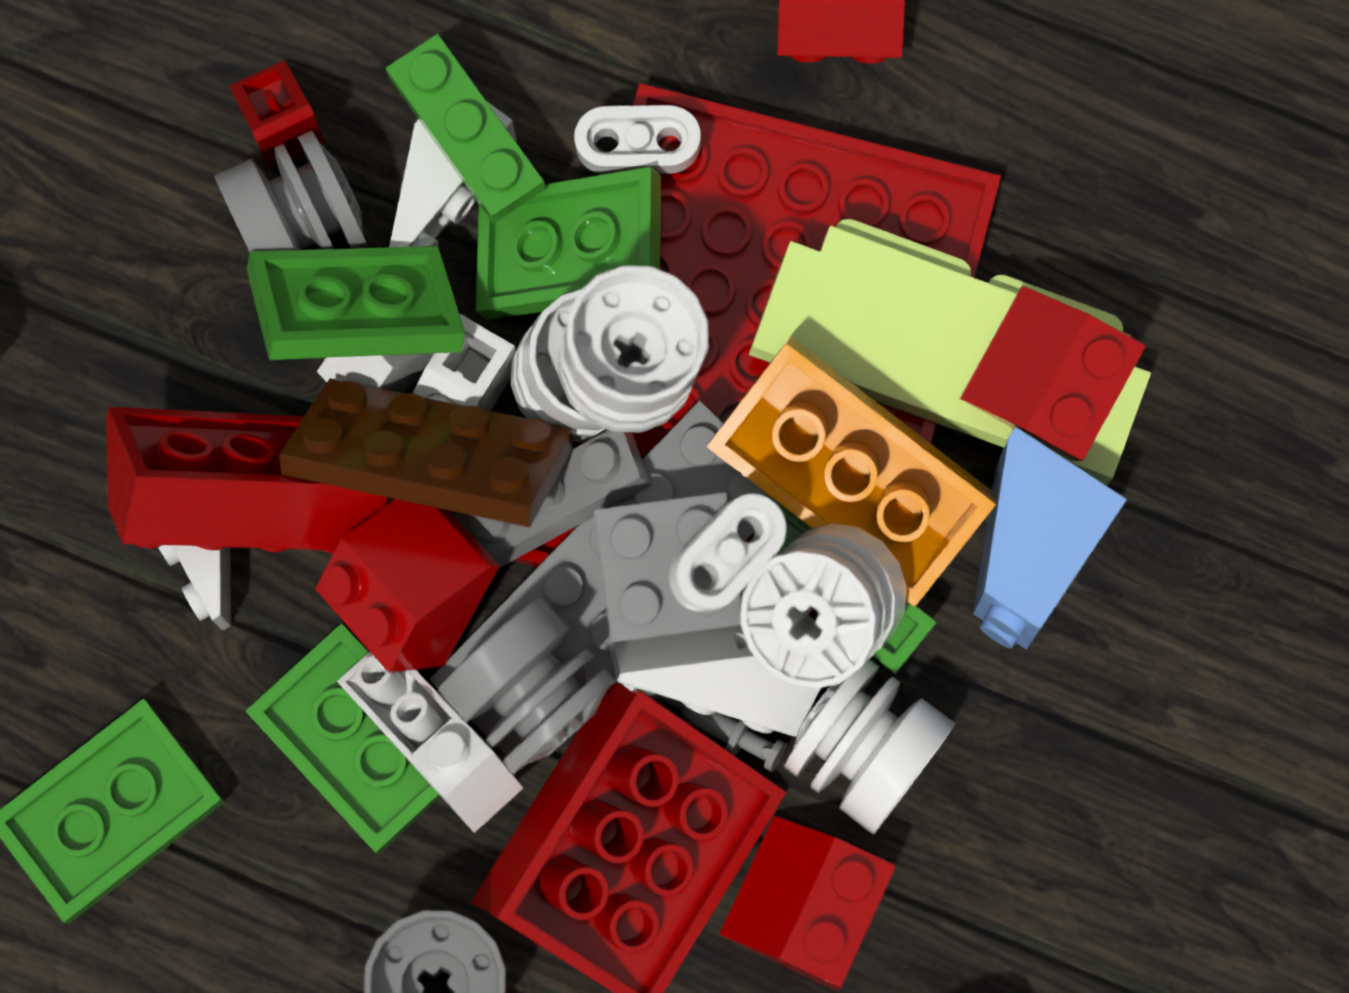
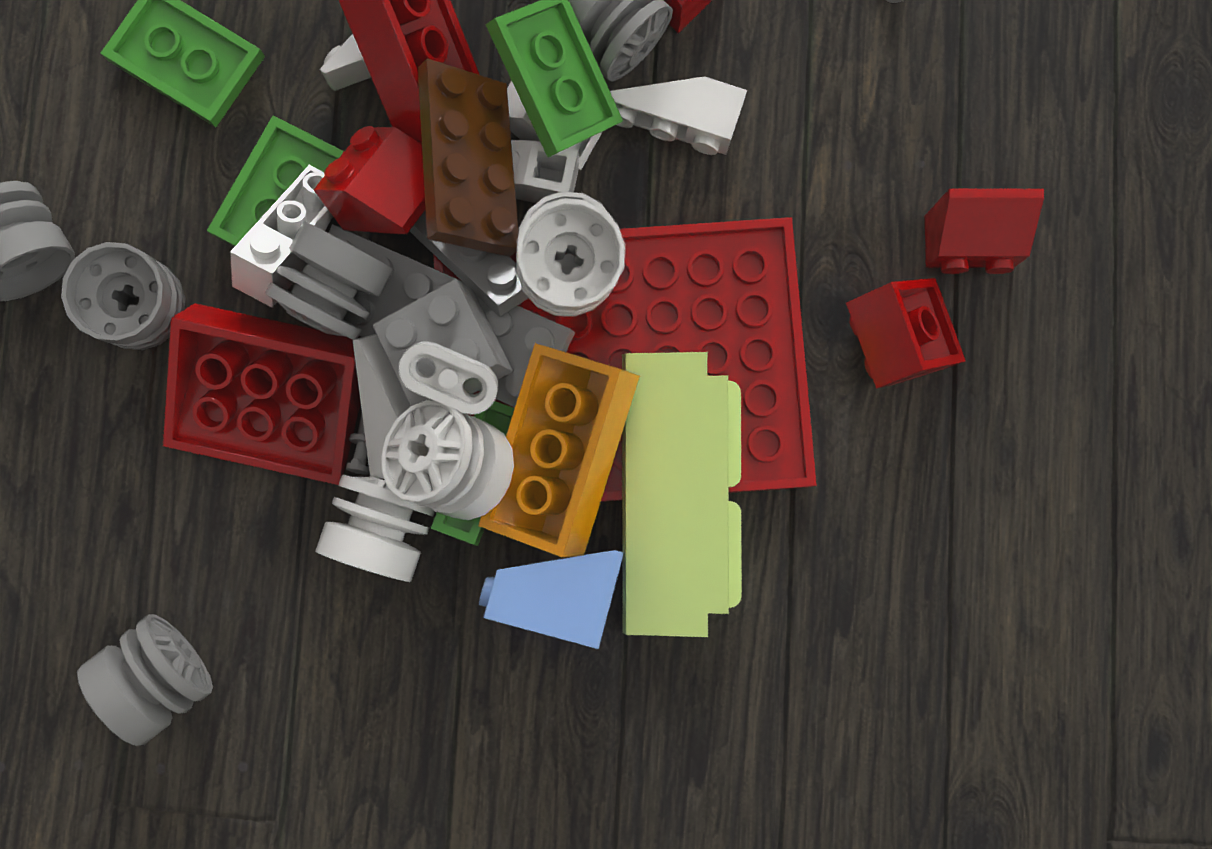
camera: 65 degrees right, 5 degrees up
bright green plate [385,34,545,224] -> none
bright green plate [476,167,661,320] -> none
white plate [574,105,701,174] -> none
red slope [719,816,896,991] -> none
red slope [959,286,1146,461] -> none

